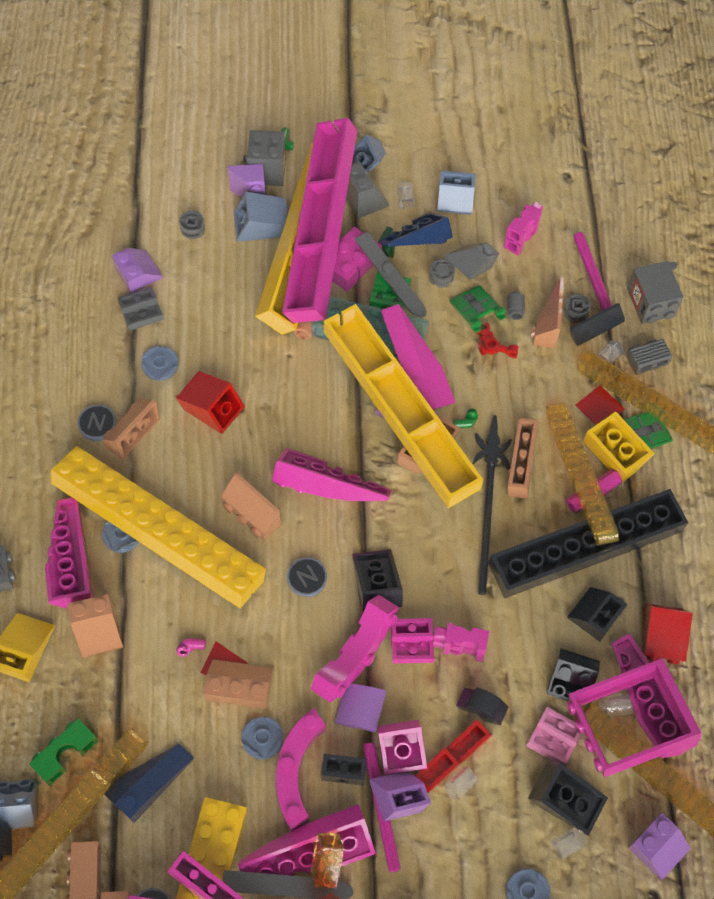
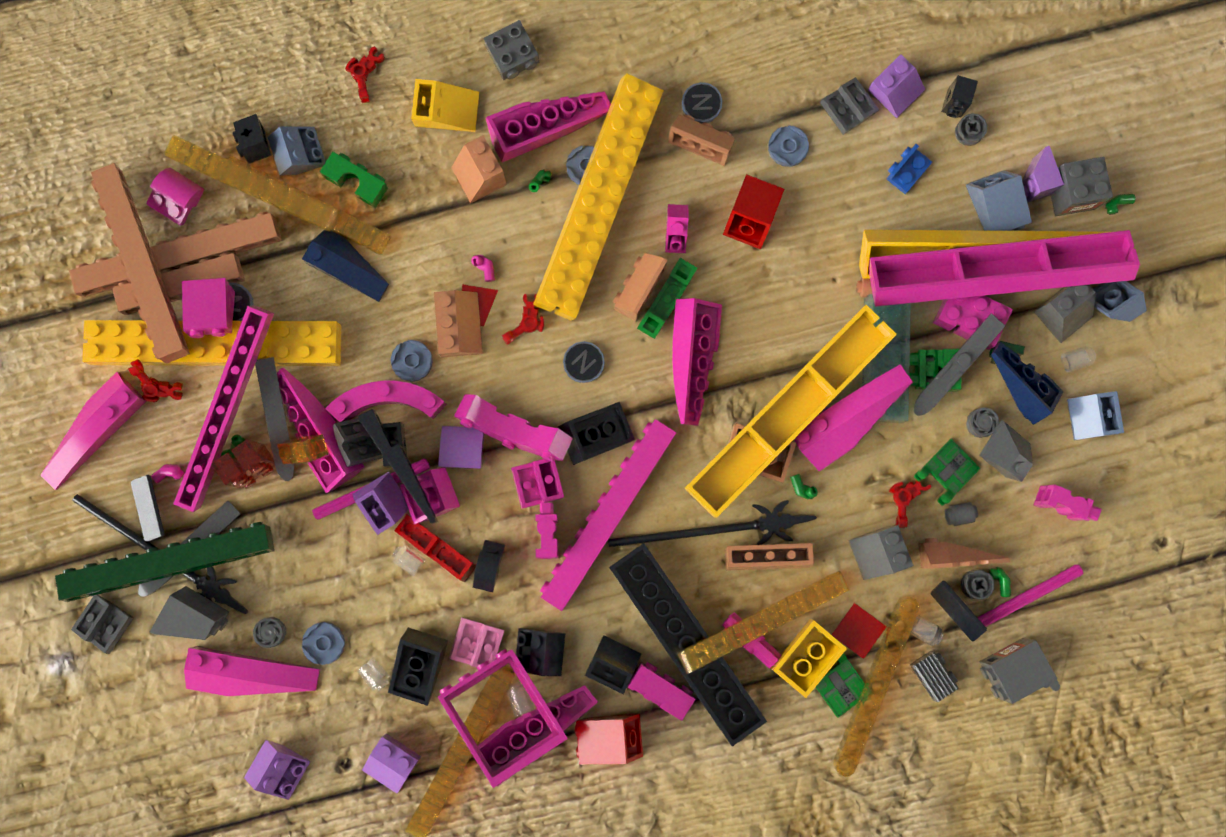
camera: 75 degrees right, 20 degrees up
none -> dark grey slope [333,418,383,467]
none -> black slope [357,409,438,524]
none -> red piece [502,294,544,345]
none -> green arm [529,169,551,192]
none -> dark pink brick [540,419,676,611]
none -> dark pink wedge [628,662,695,721]
none -> green slope [637,258,698,339]
none -> dark pink slope [665,204,689,253]
none -> dark grey slope [848,525,914,580]
none -> blue bracket [887,144,932,194]
none -> black brick [941,75,978,118]
none -> green arm [989,567,1011,597]

